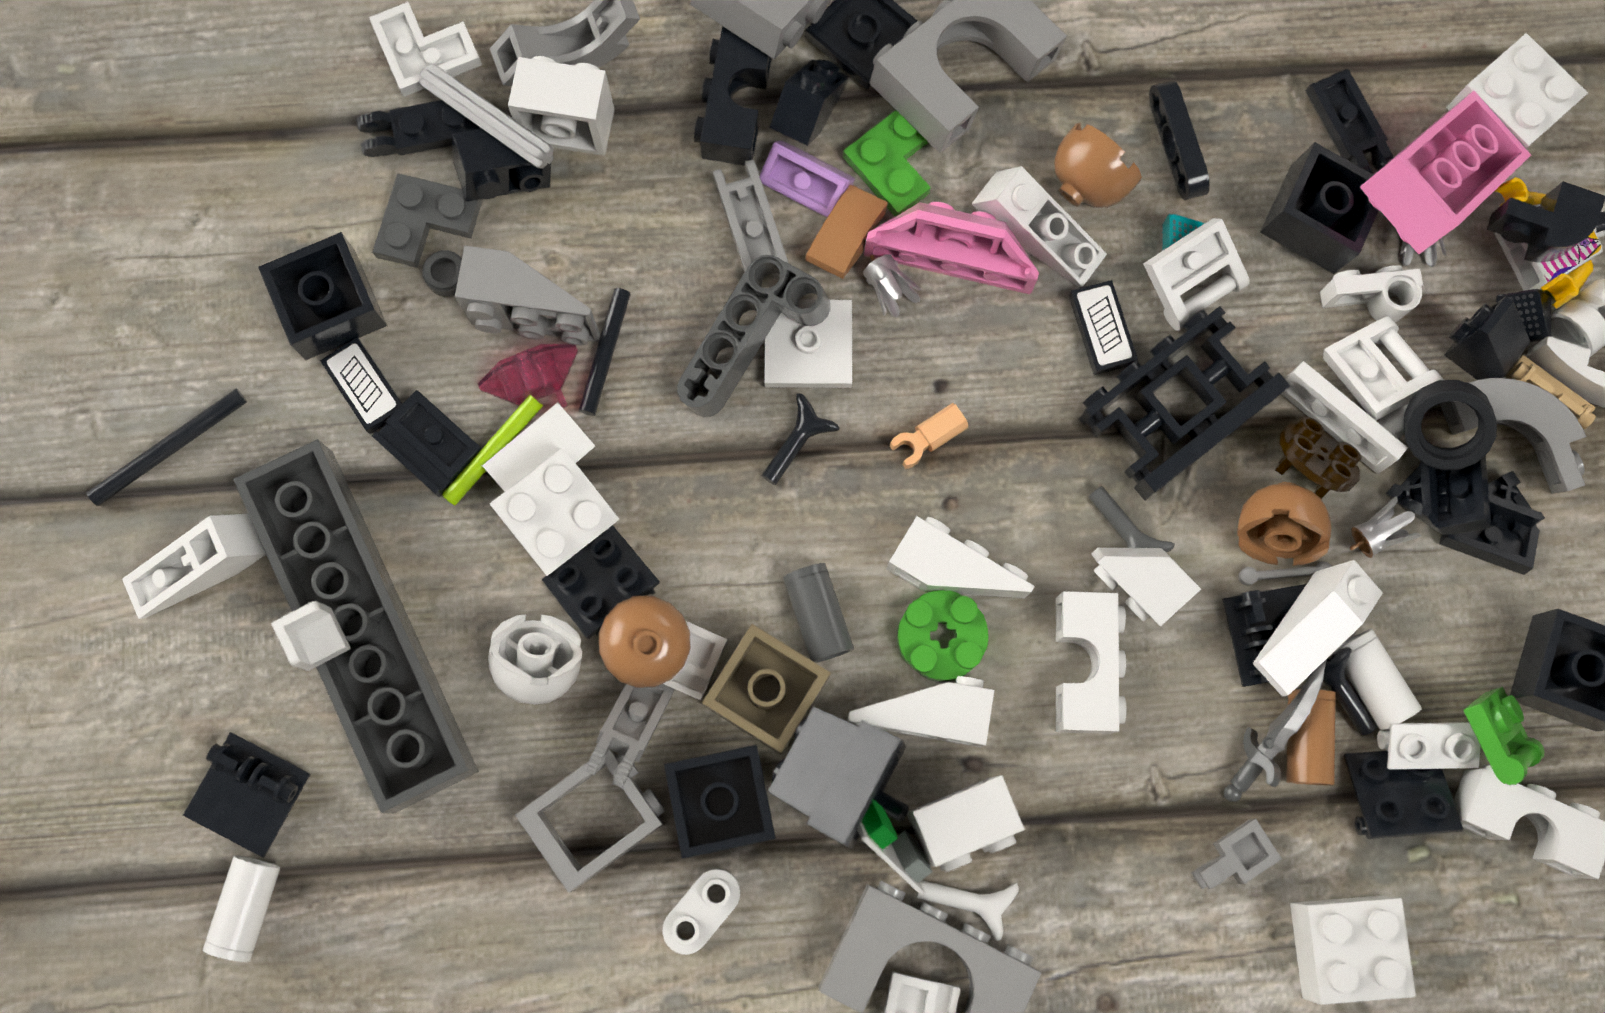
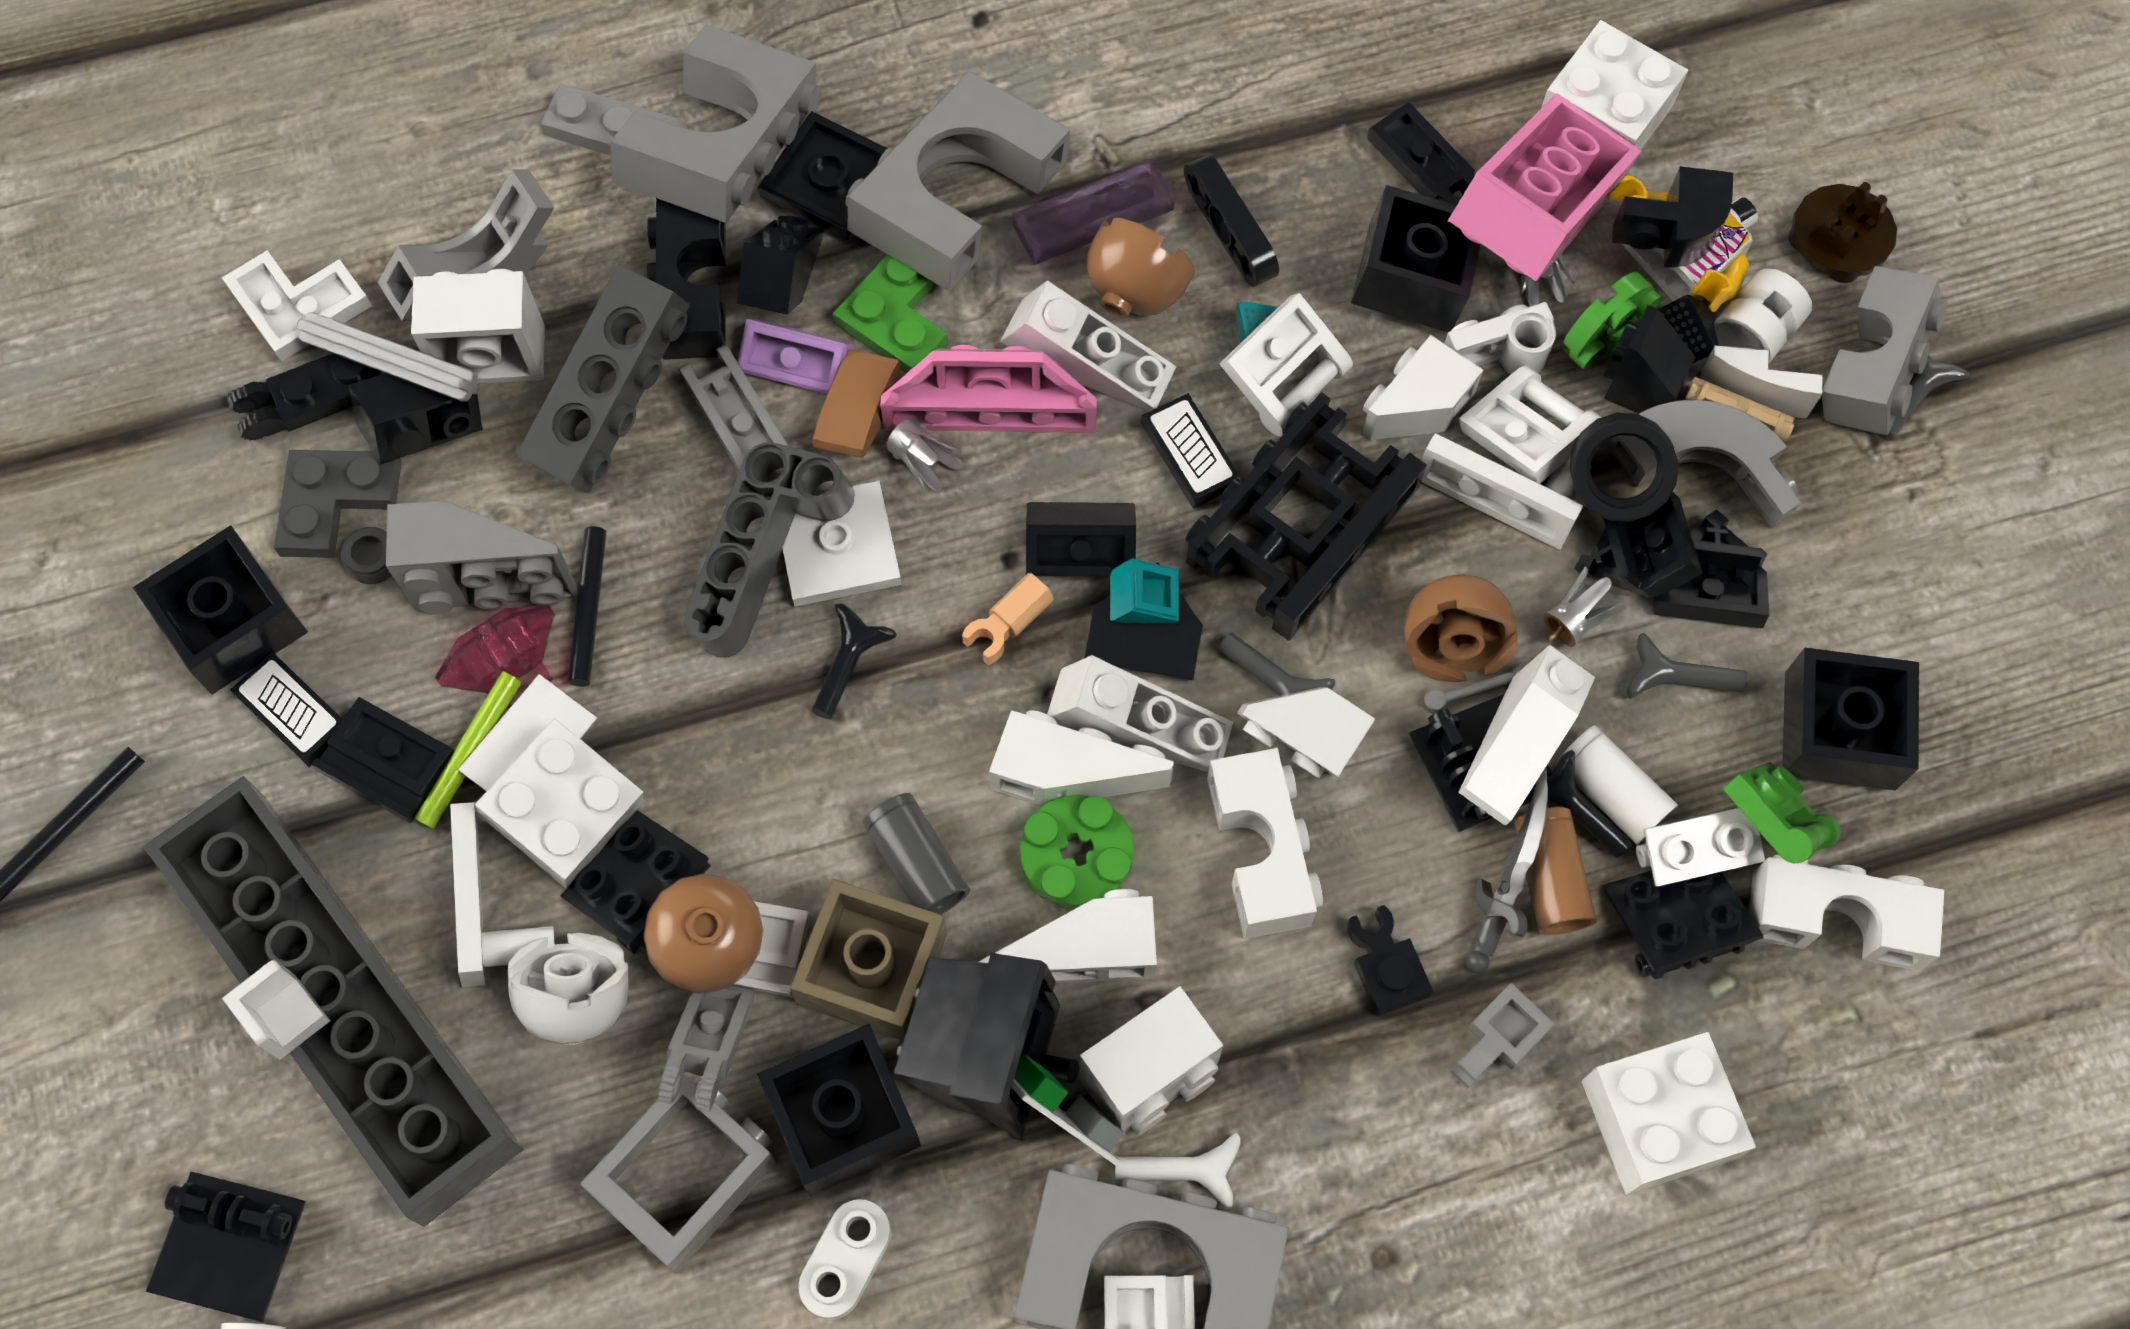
camera: 10 degrees left, 10 degrees down
white slope [122,514,266,619] -> none
dark brown plate [1275,416,1362,499] -> none
none -> white piece [450,802,555,988]
none -> dark grey brick [516,263,690,493]
none -> clear purple plate [1012,159,1175,265]
none -> black panel [1026,502,1136,576]
none -> white slope [1047,655,1233,772]
none -> black slope [1084,562,1203,680]
none -> teal slope [1110,558,1179,624]
none -> black plate [1347,905,1434,1017]
none -> white slope [1362,335,1483,440]
none -> bright green plate [1562,272,1662,370]
none -> dark grey piece [1627,633,1747,699]

